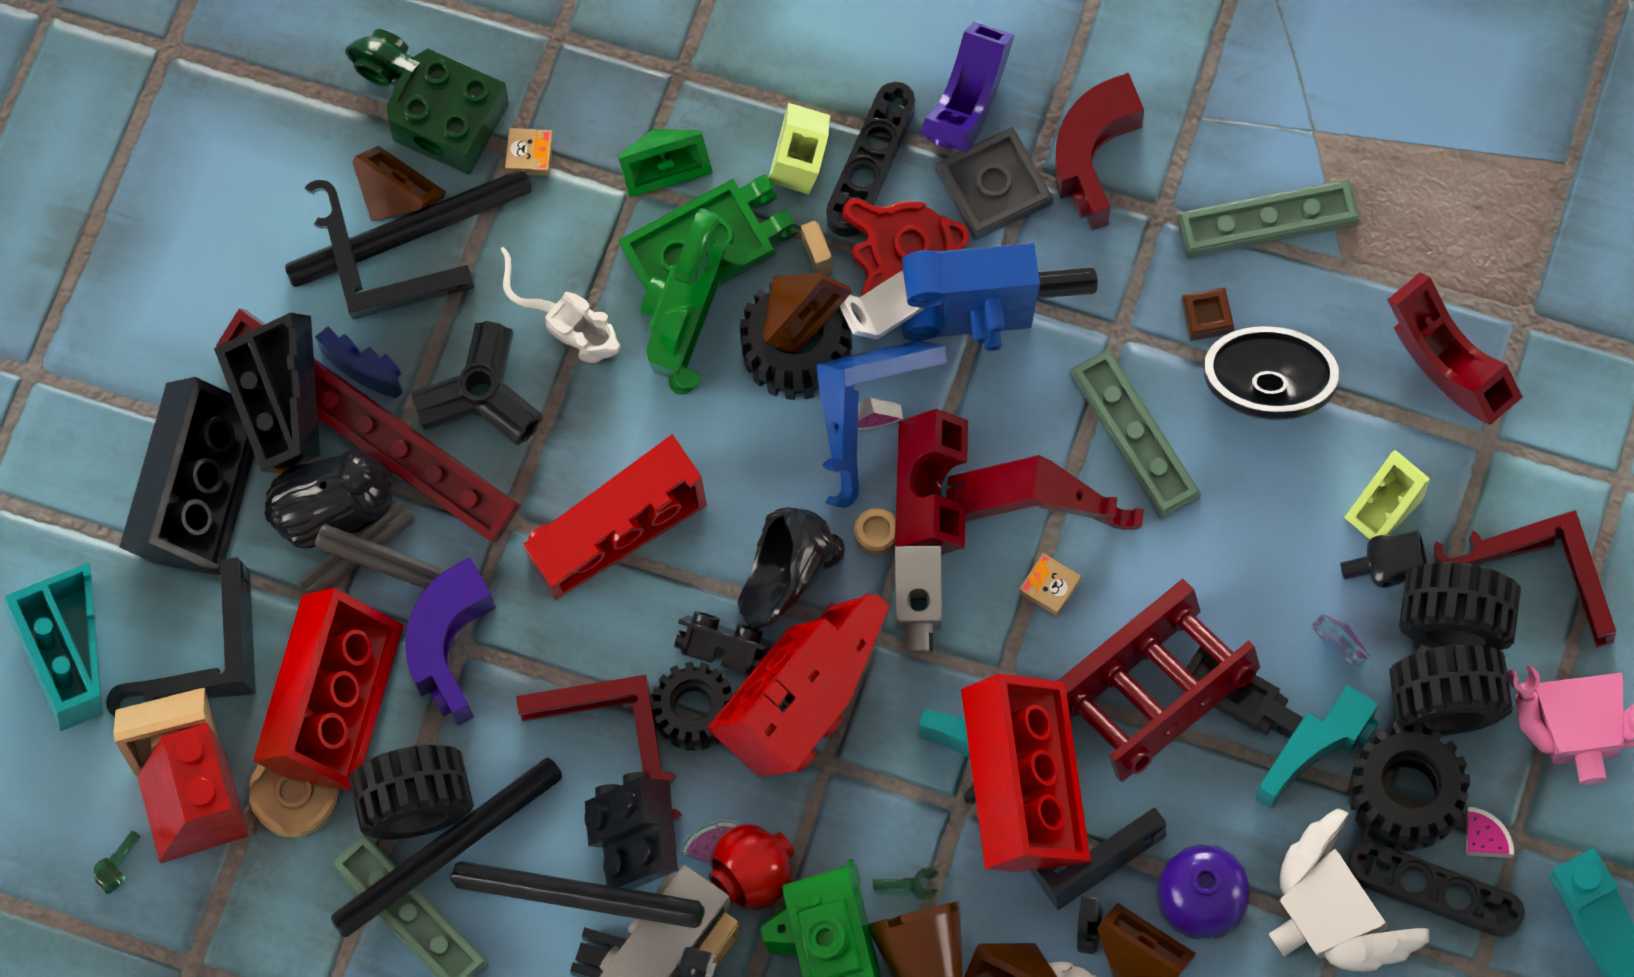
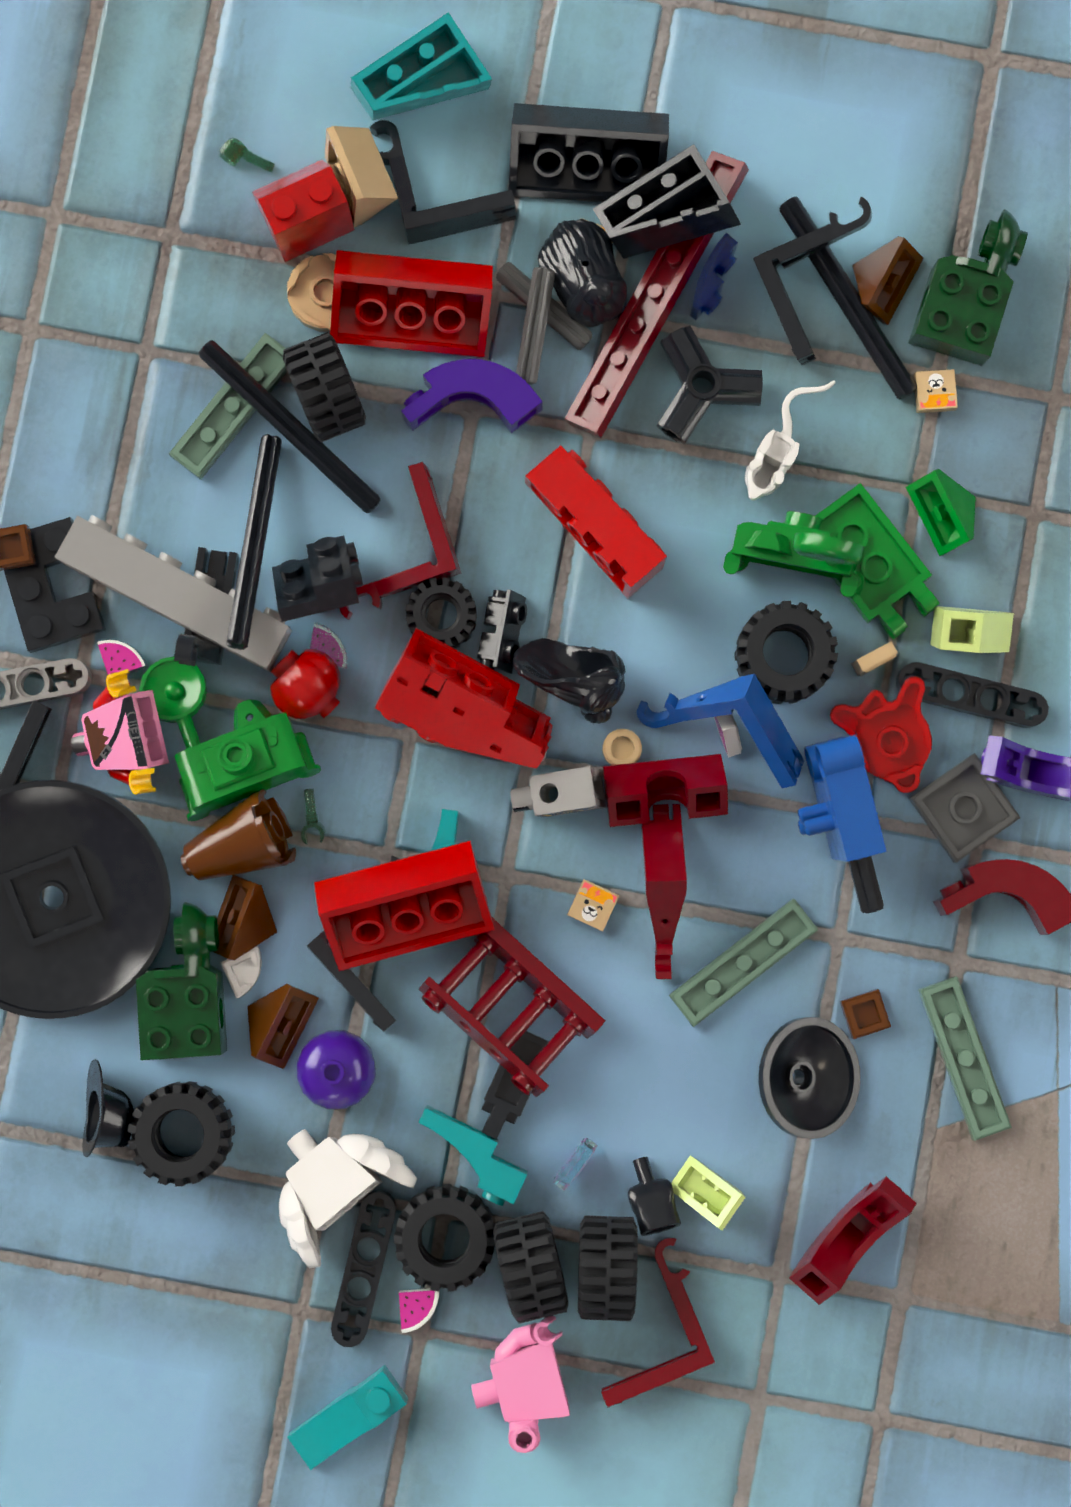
camera: 75 degrees right, 15 degrees up
tan tile [698,912,741,968] -> none
reddish brown slope [762,273,852,355] -> none
white bracket [840,271,924,340] -> none
black tile [1077,896,1103,955] -> none

